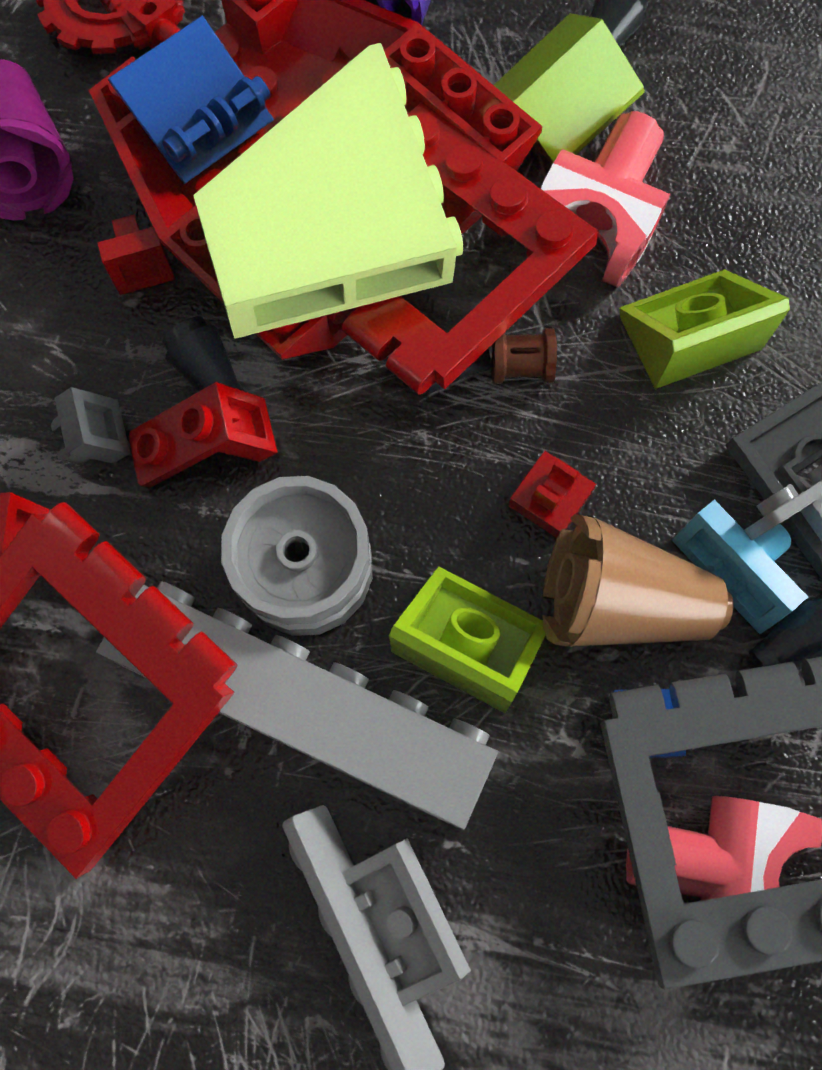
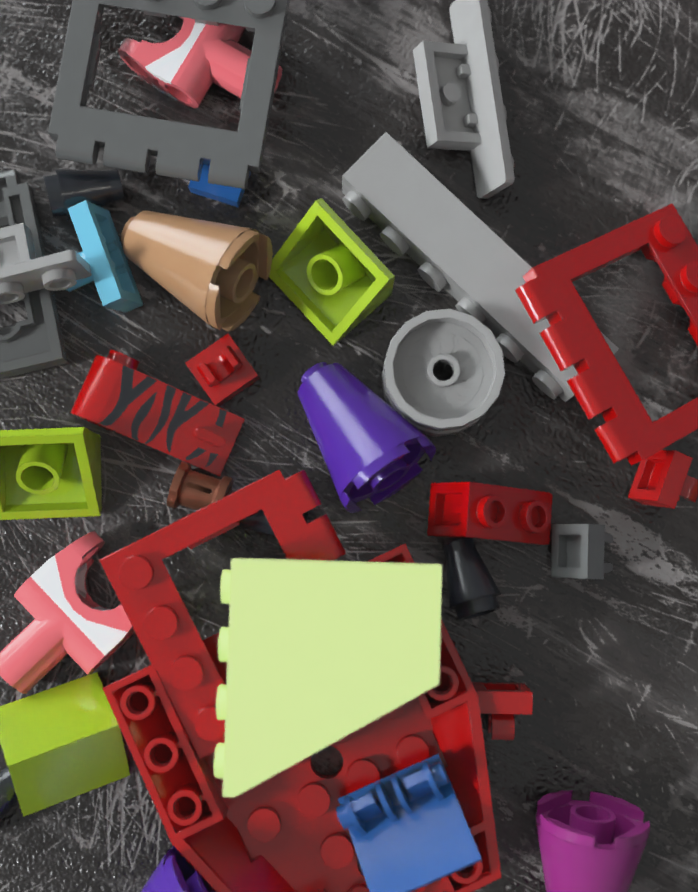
camera: 165 degrees left, 10 degrees up
none -> red door [70,349,245,477]
none -> dark purple cone [298,362,436,513]

